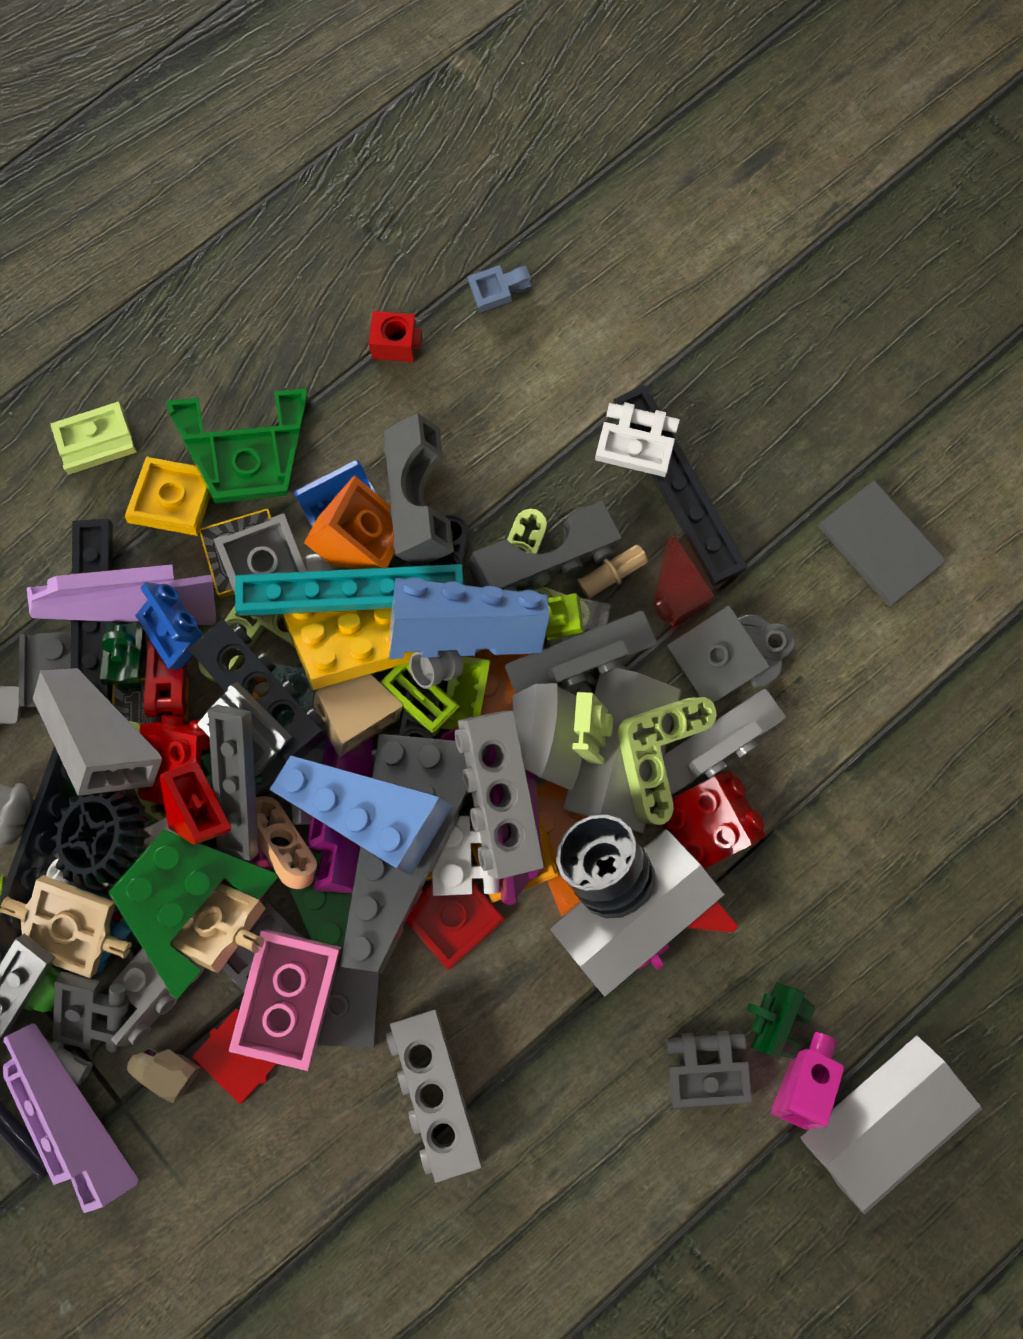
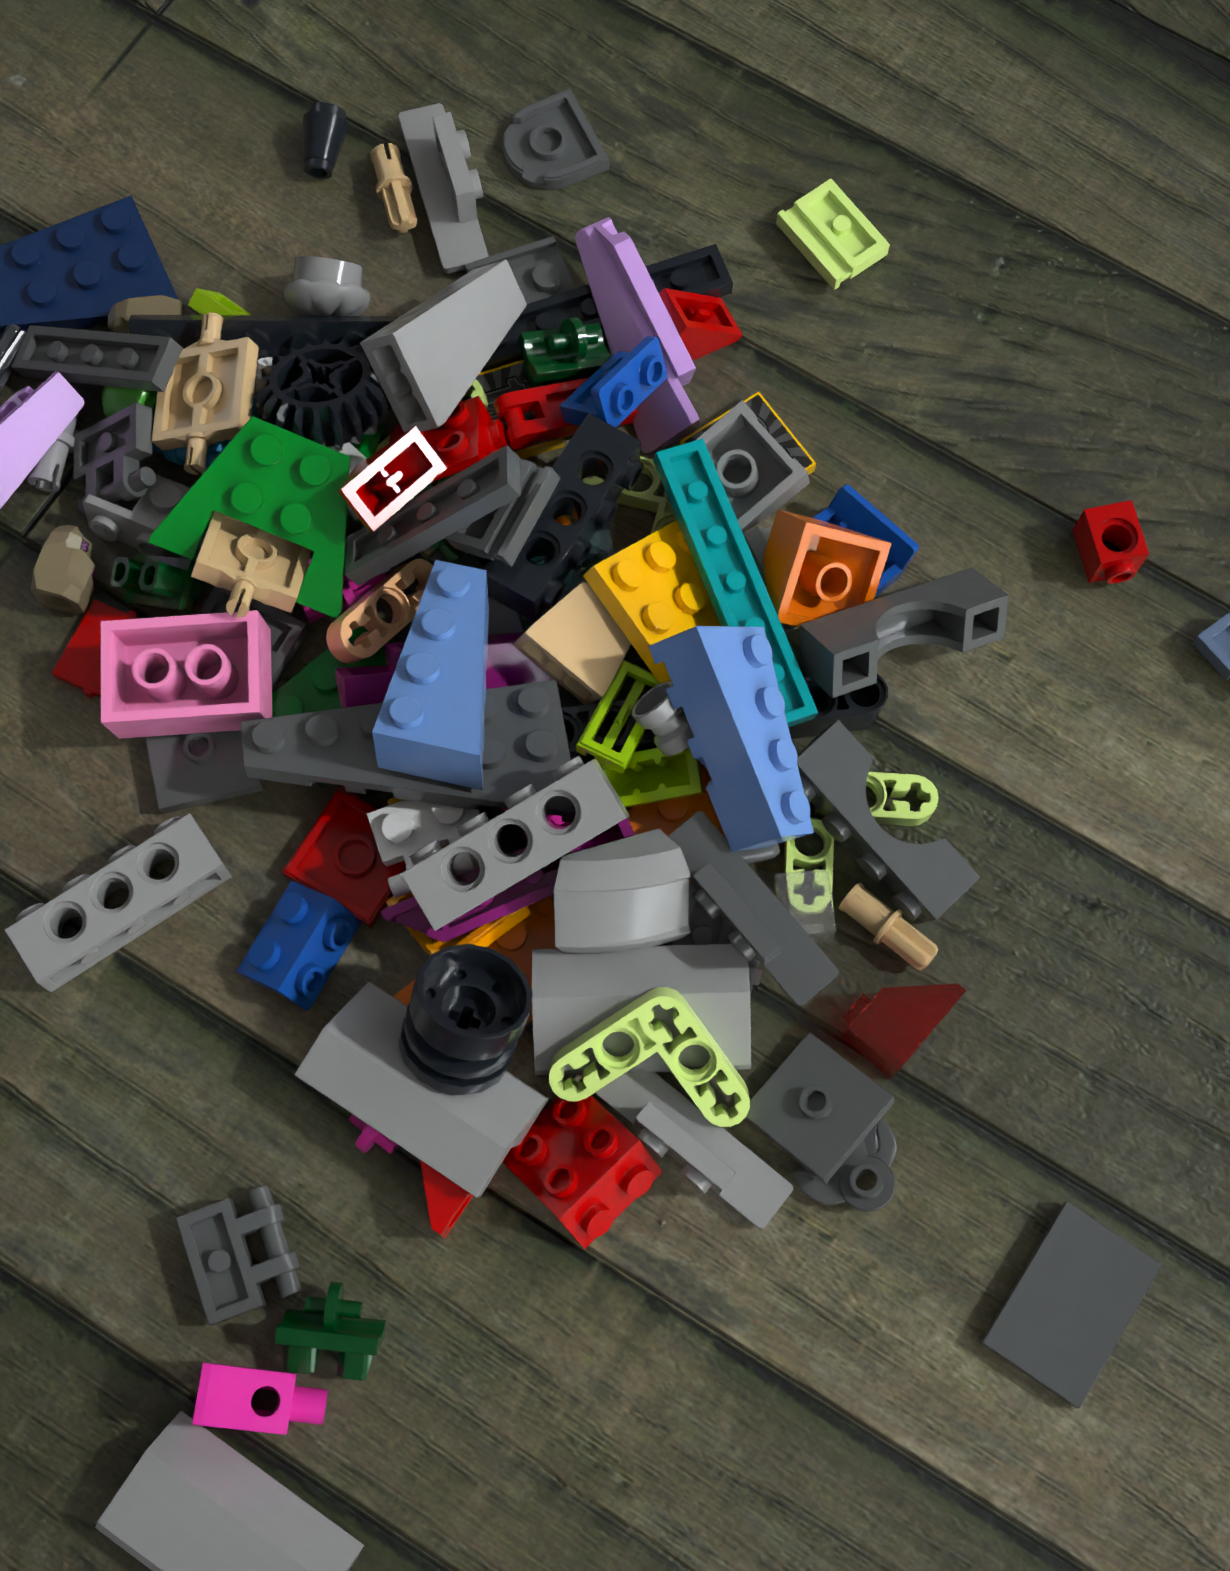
camera: 70 degrees right, 5 degrees down
yellow tile [125,457,211,536] -> none
green wing [166,388,307,503] -> none
lime tile [545,593,584,640] -> none
yellowish green plate [572,692,613,764] -> none
white plate [595,402,680,477] -> none
black plate [613,384,747,587] -> none
none -> dark green hips [110,553,202,613]
none -> blue bracket [236,881,361,1011]
none -> red slope [659,288,743,361]

